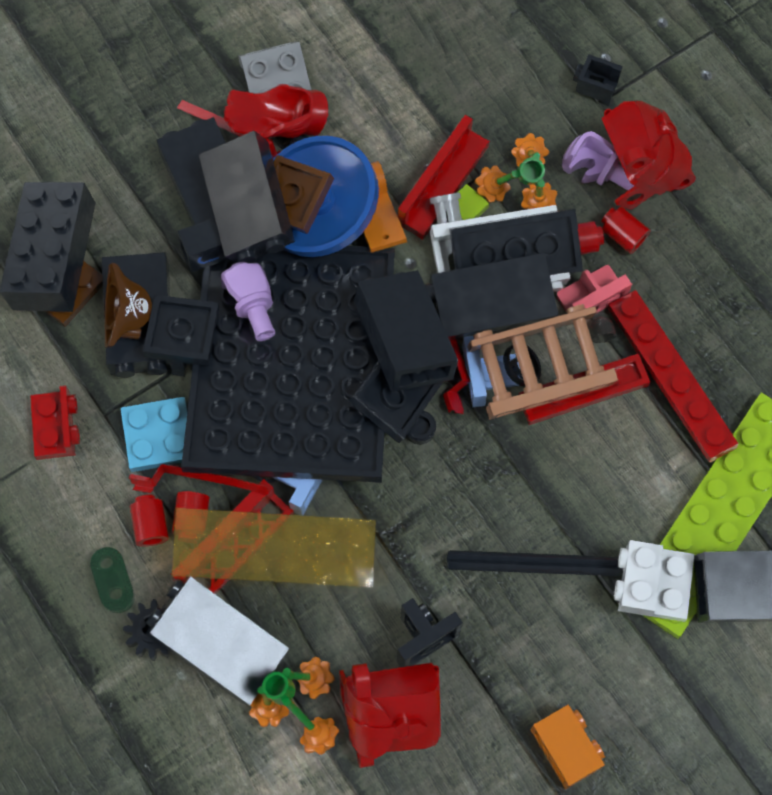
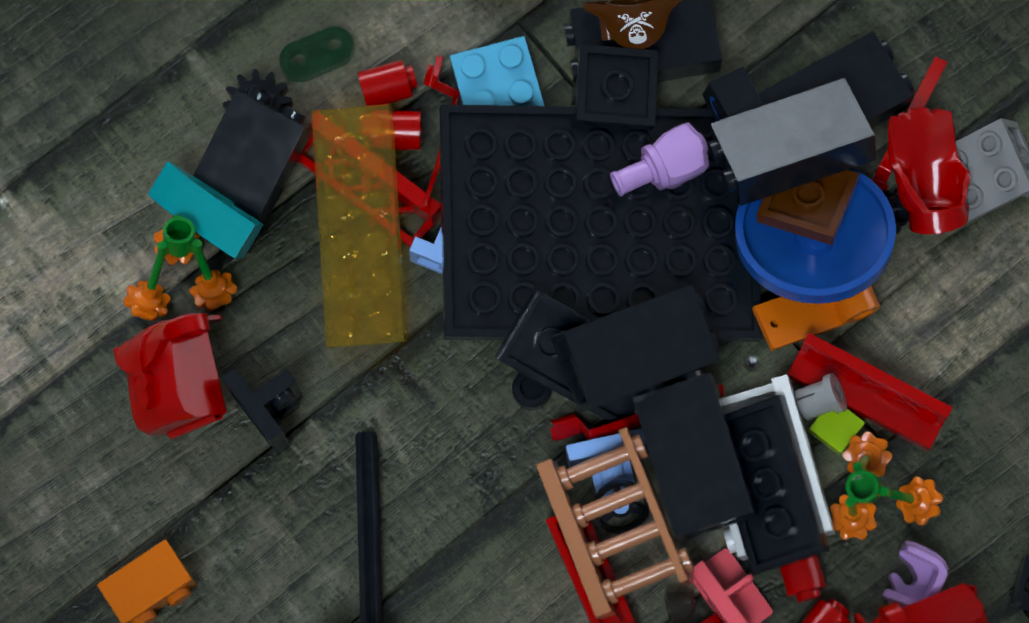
camera: 90 degrees right, 5 degrees up
none -> teal slope [147,161,264,259]

